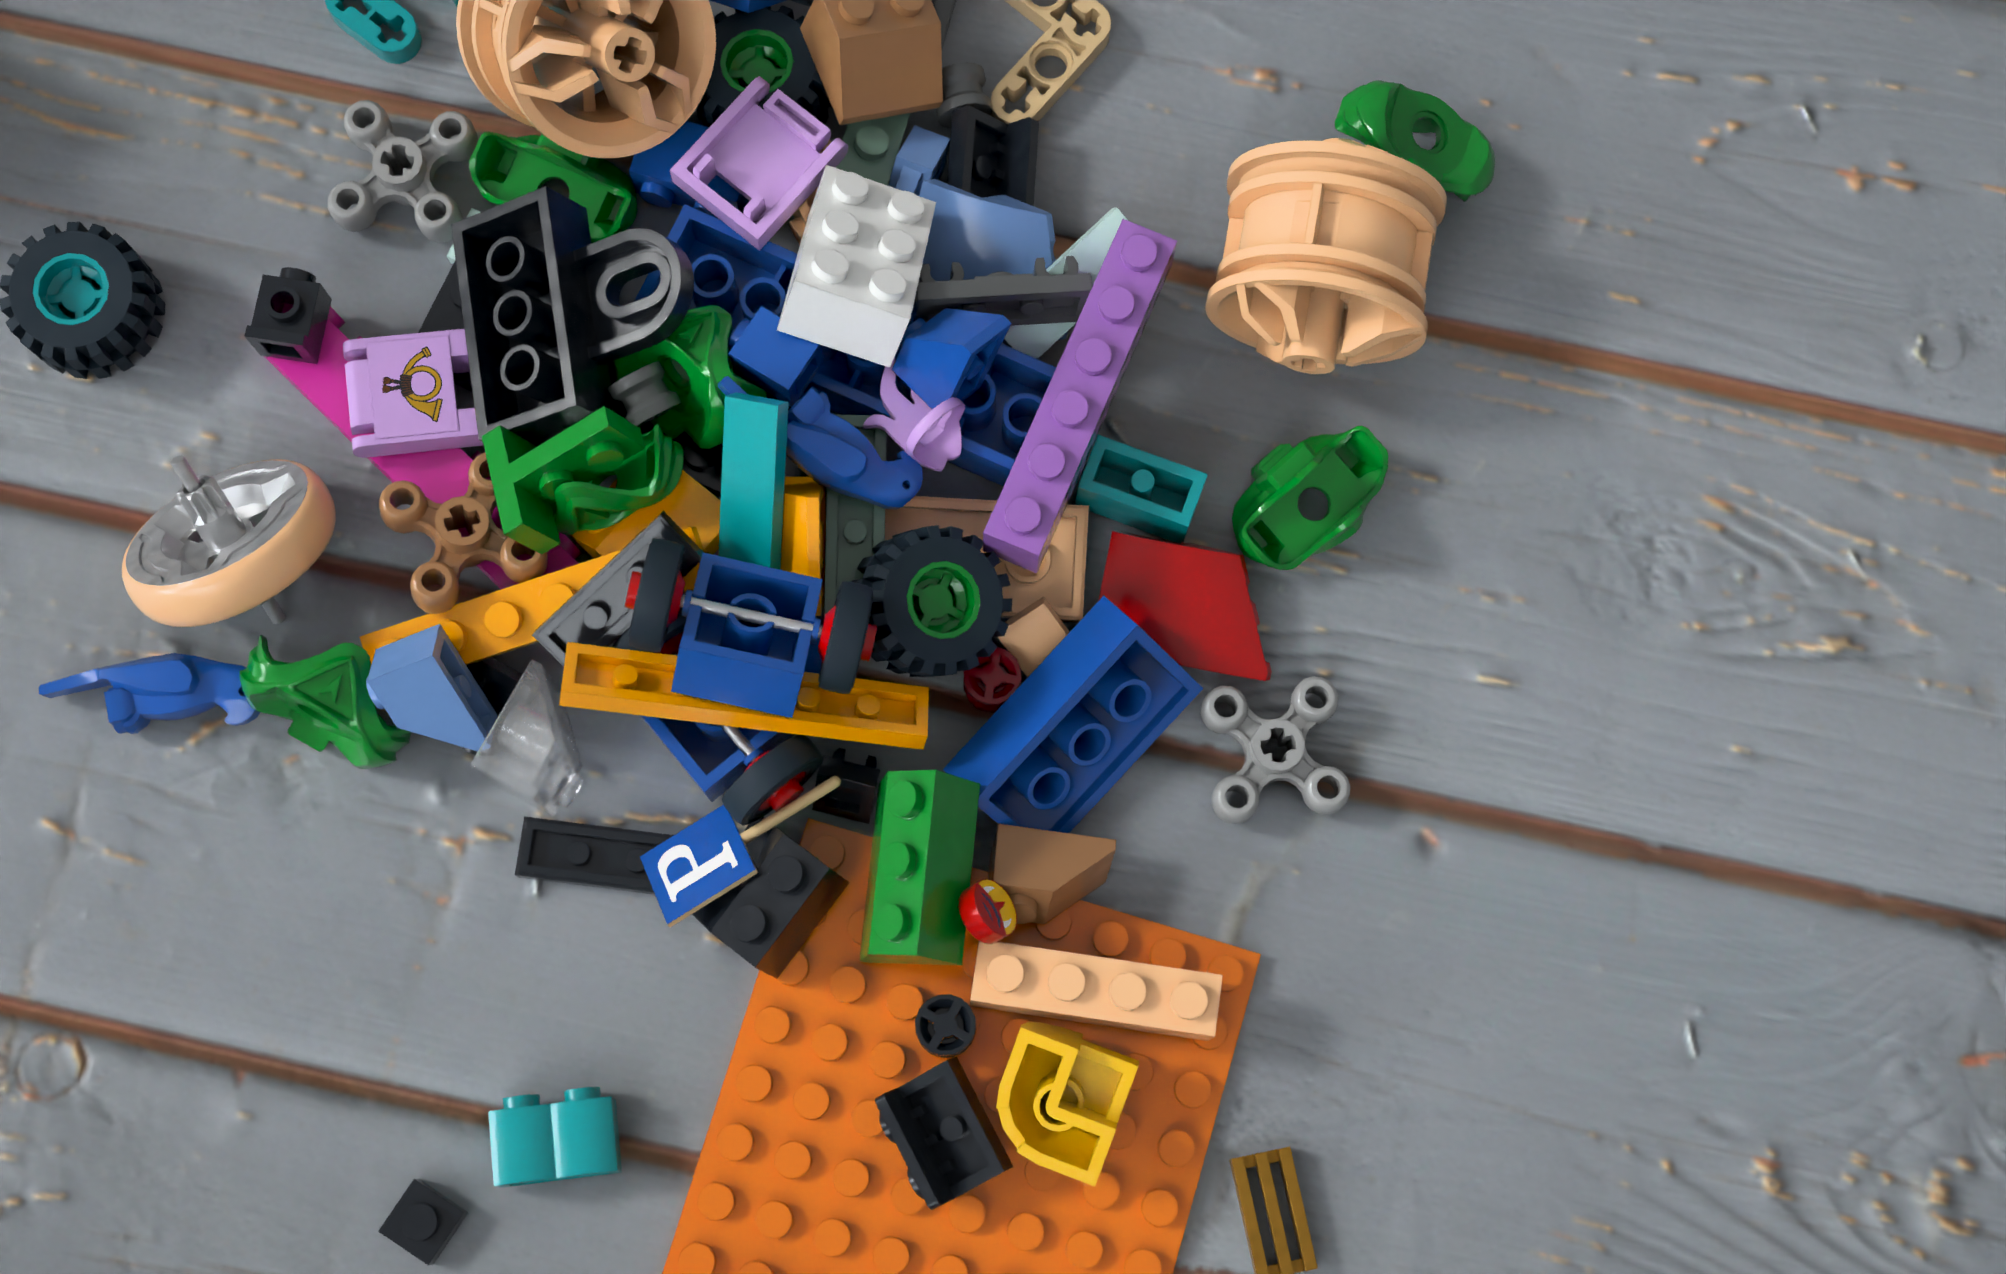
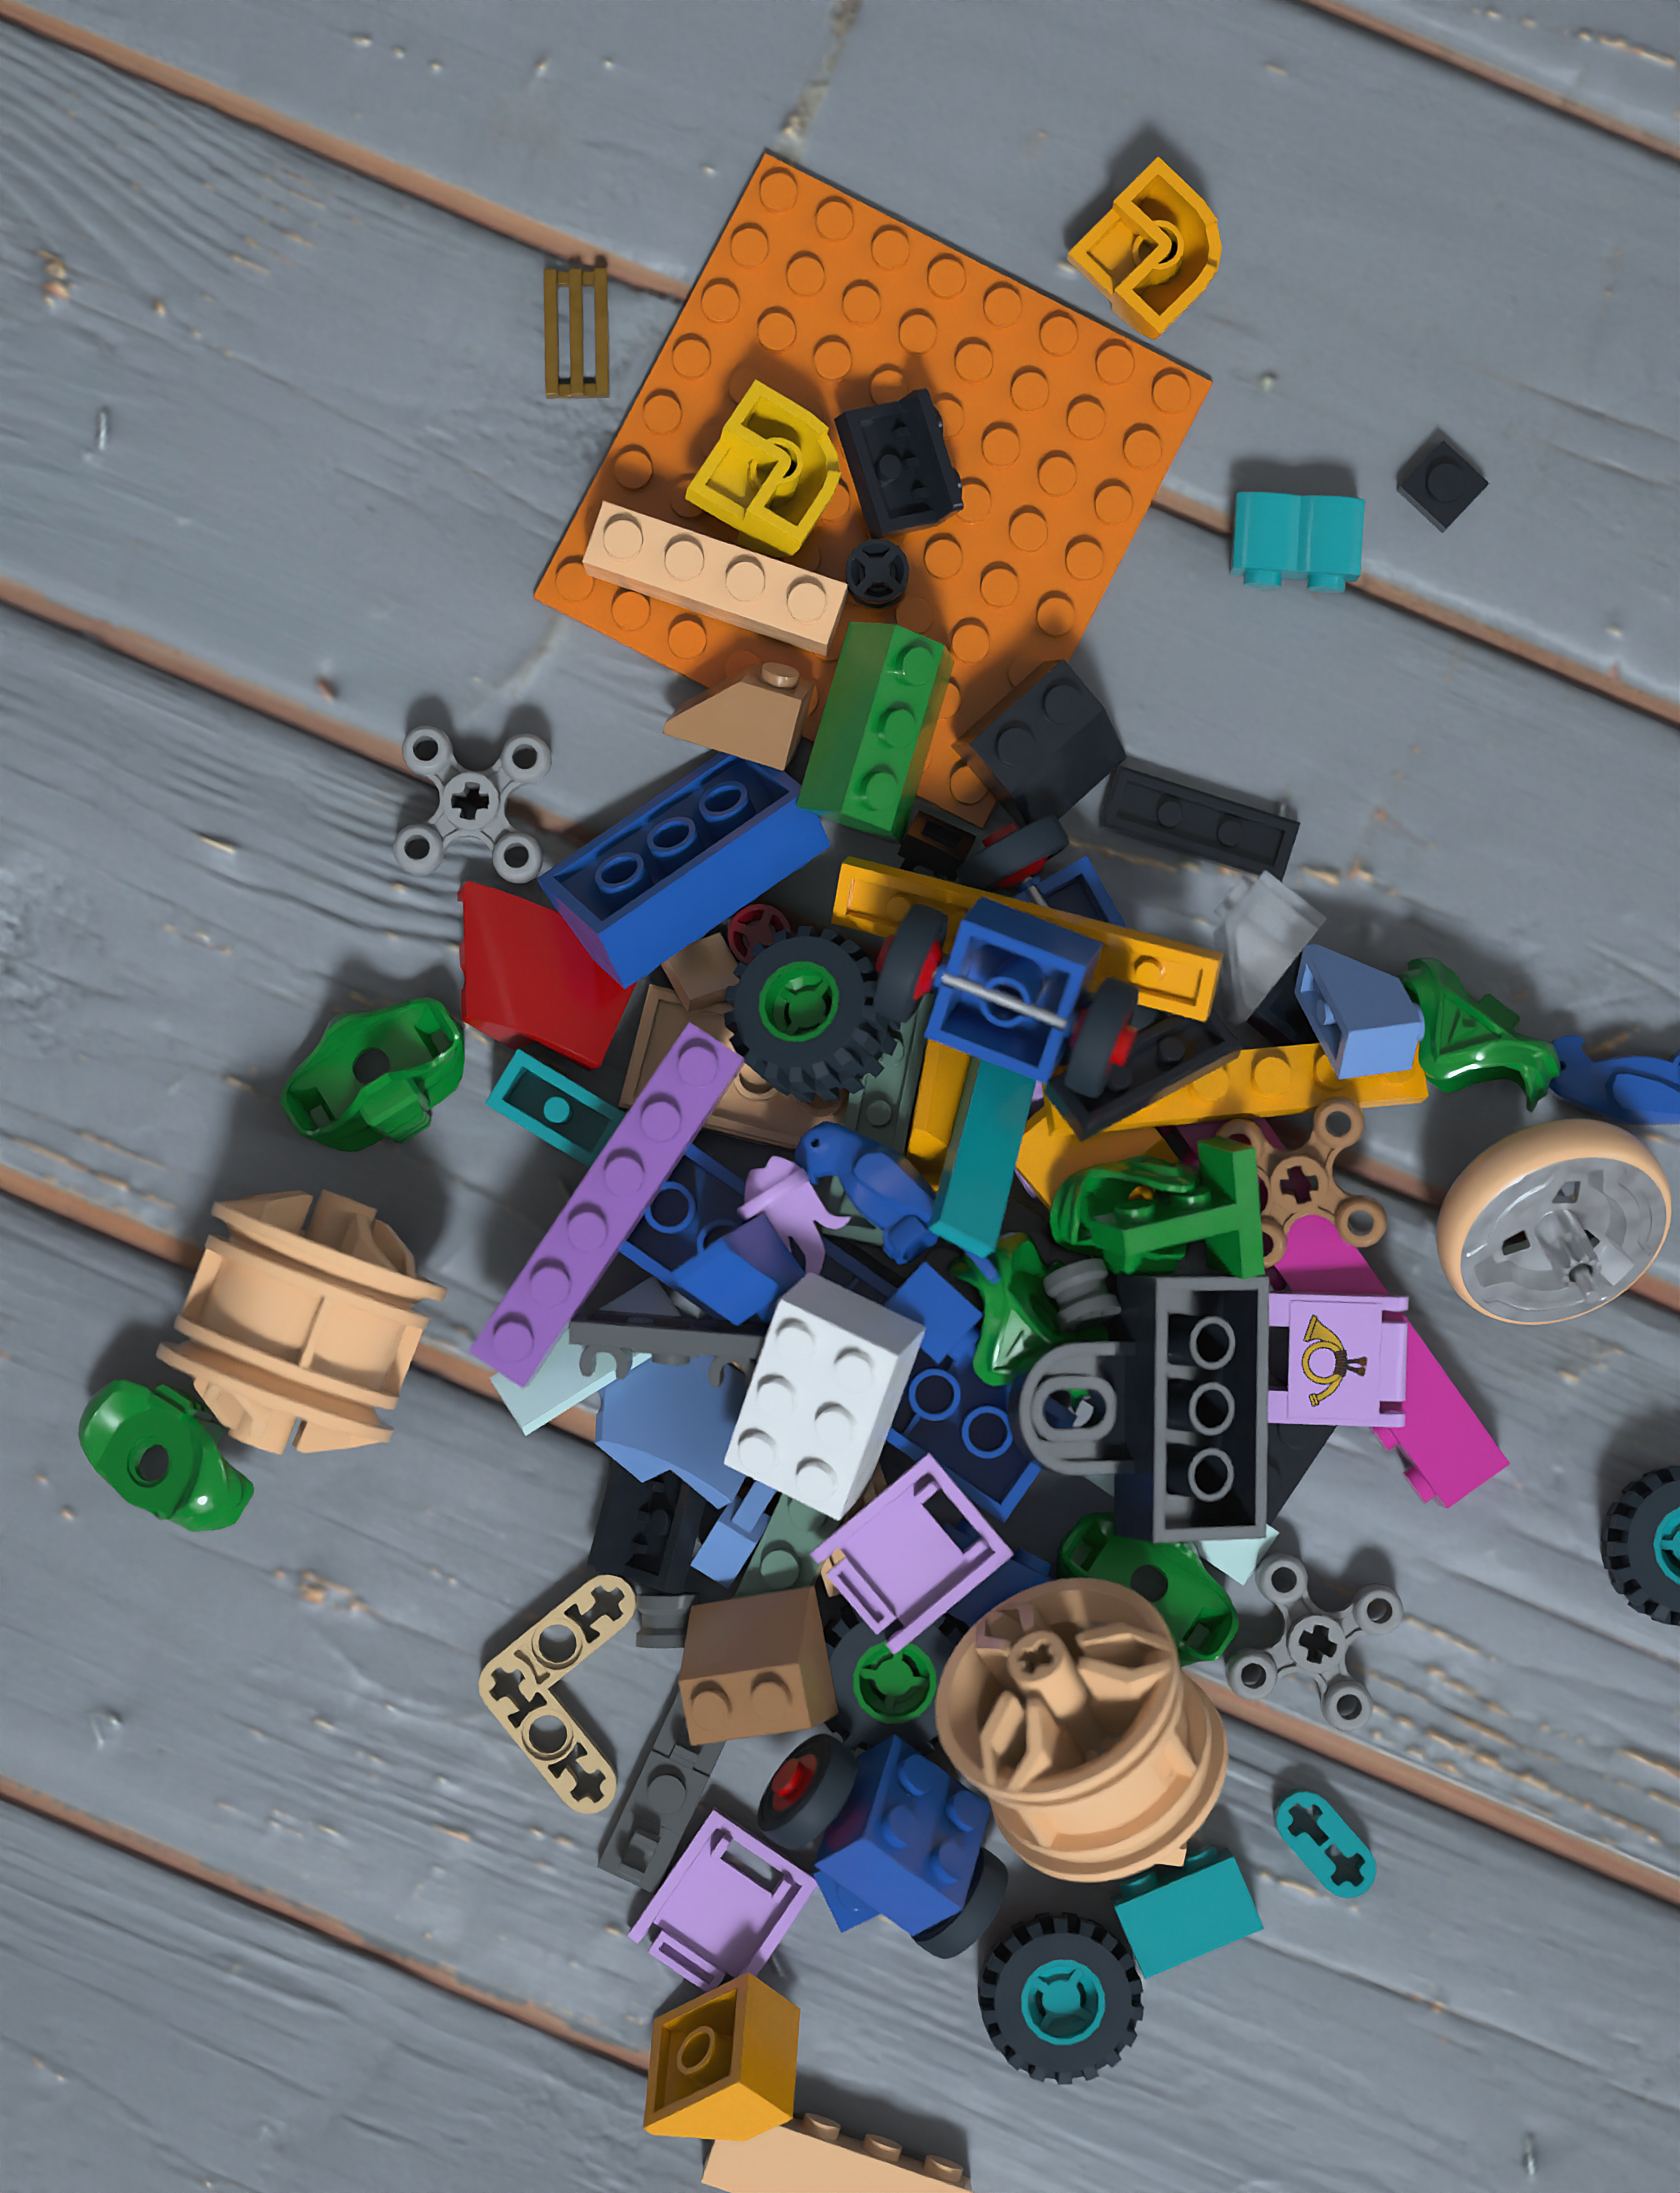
camera: 170 degrees left, 10 degrees up
black brick [244,267,332,364] -> none
blue piece [640,776,841,927] -> none
red tile [959,879,1017,944] -> none

